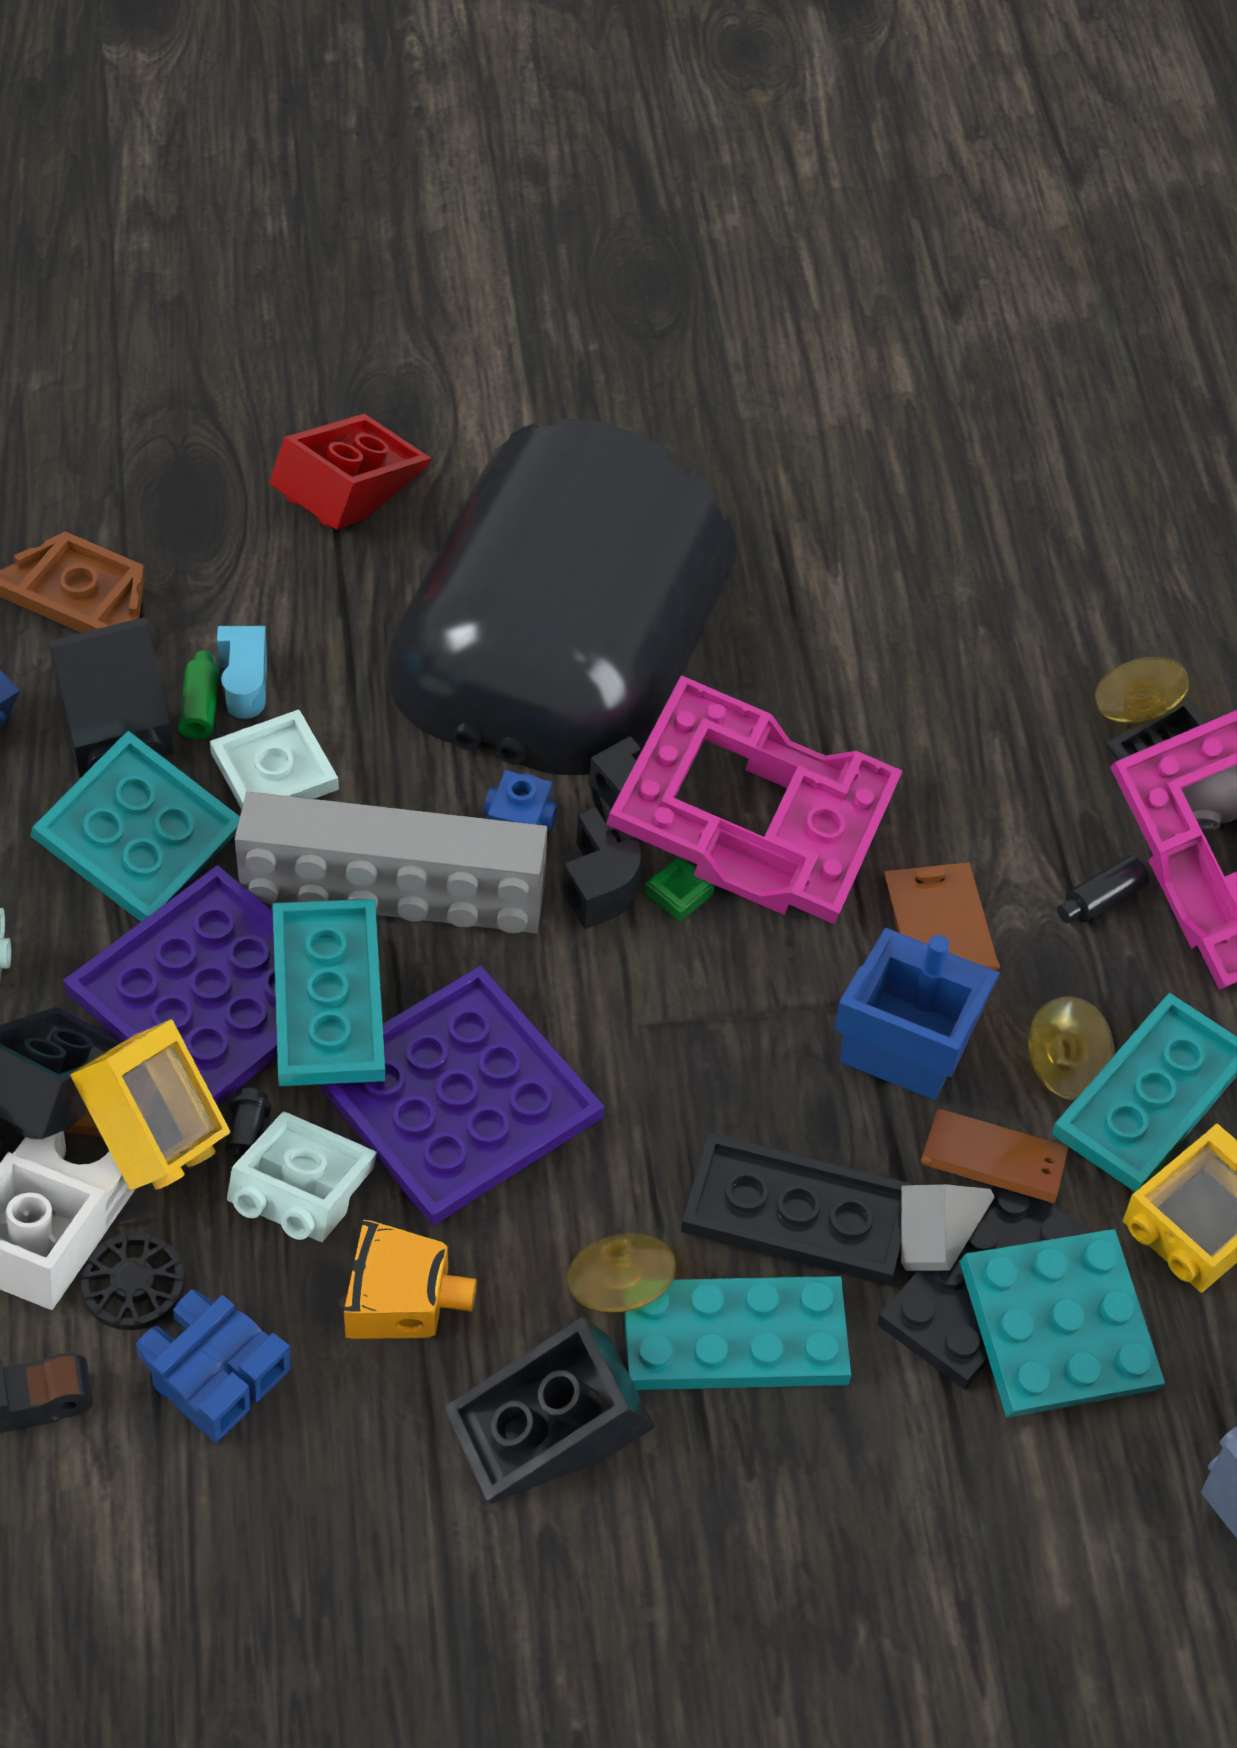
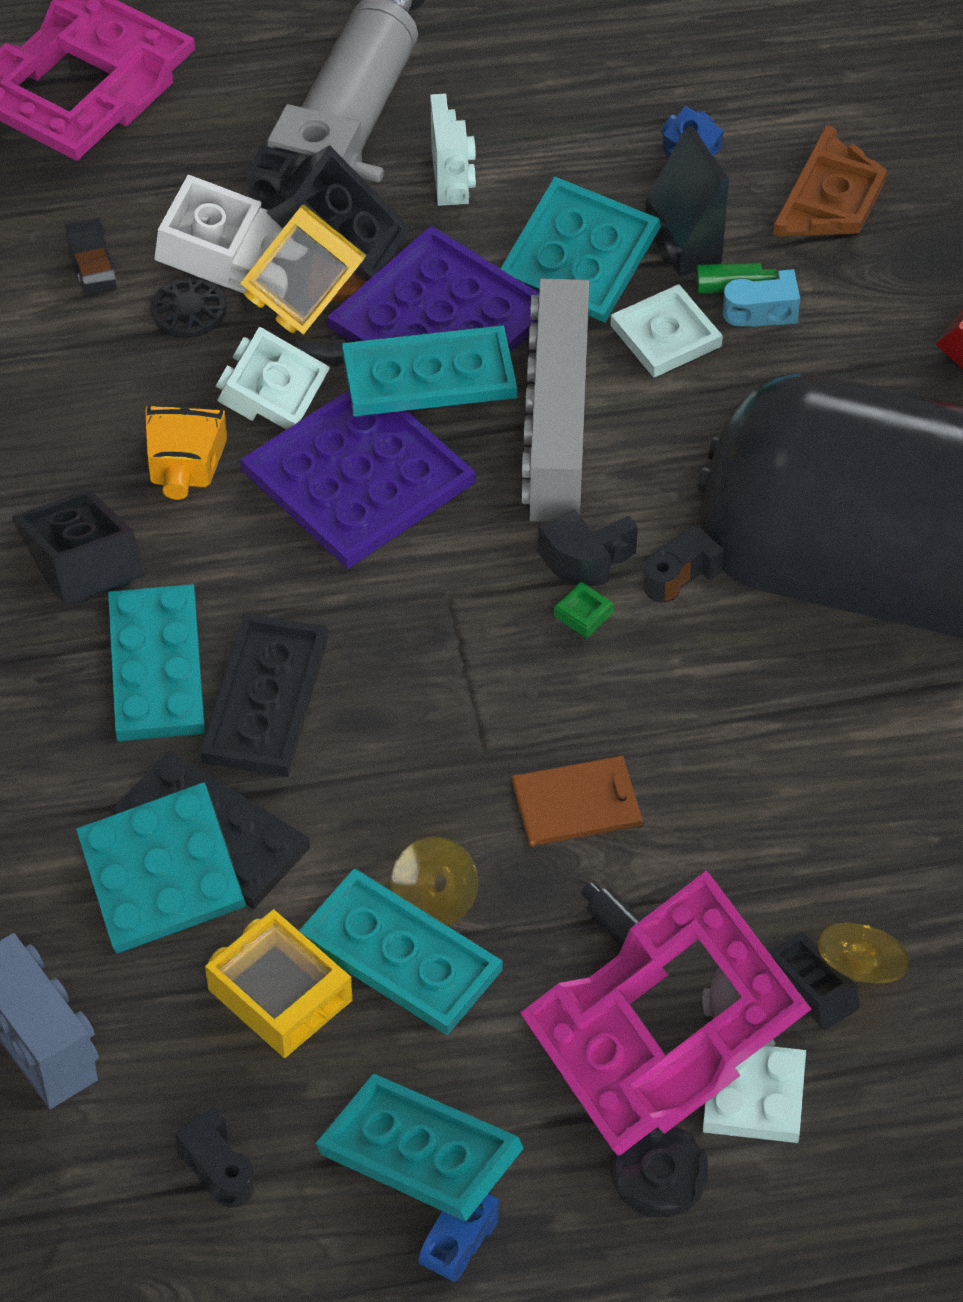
camera: 90 degrees right, 0 degrees up
blue hips [136,1289,291,1444] -> none
blue brick [484,770,558,832] -> none
clear yellow dish [567,1233,676,1313] -> none
dark pink piece [606,675,902,924] -> none
blue piece [834,927,1000,1101] -> none
light grey slope [901,1184,995,1271] -> none
dark orange container [921,1109,1069,1203] -> none

